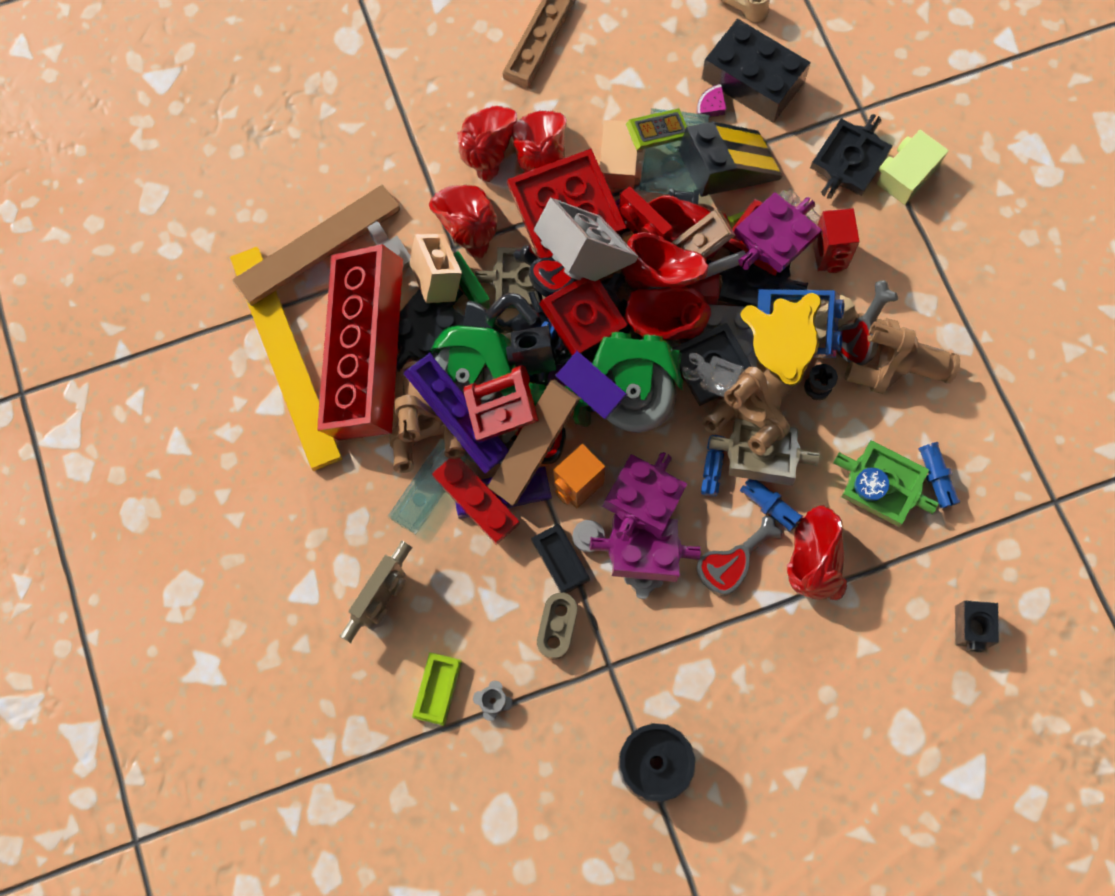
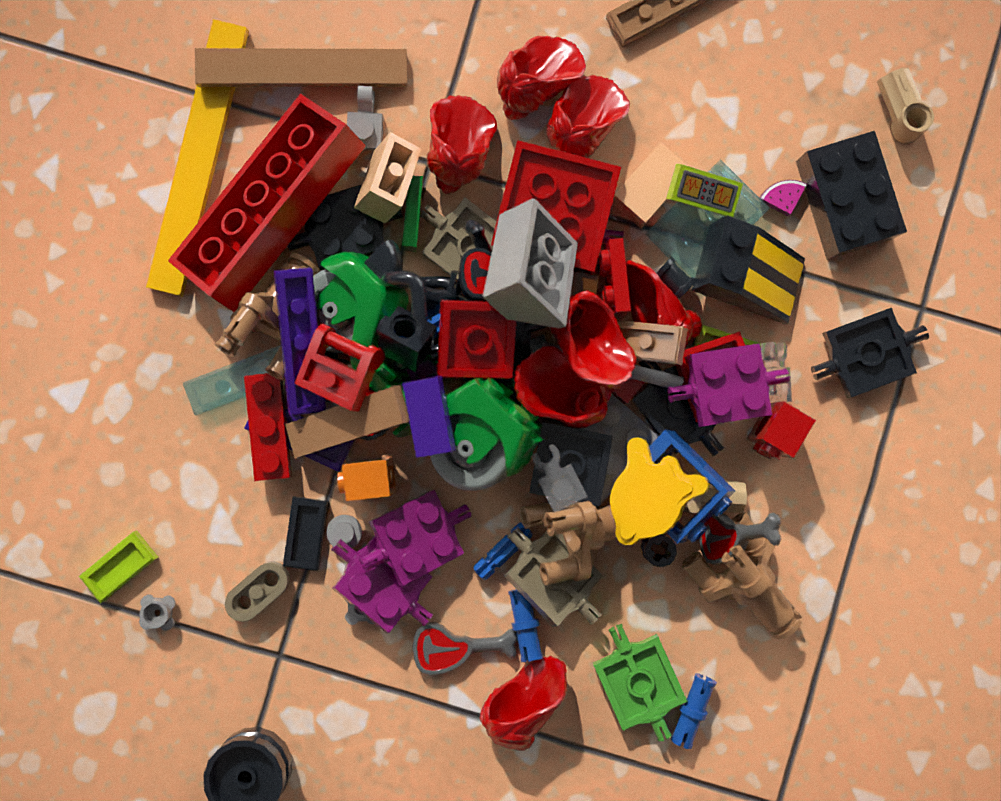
camera: 35 degrees right, 15 degrees up
dark tan plate [339,540,413,643] -> none
blue tile [854,468,889,501] -> none
yellowish green brick [877,130,949,205] -> none

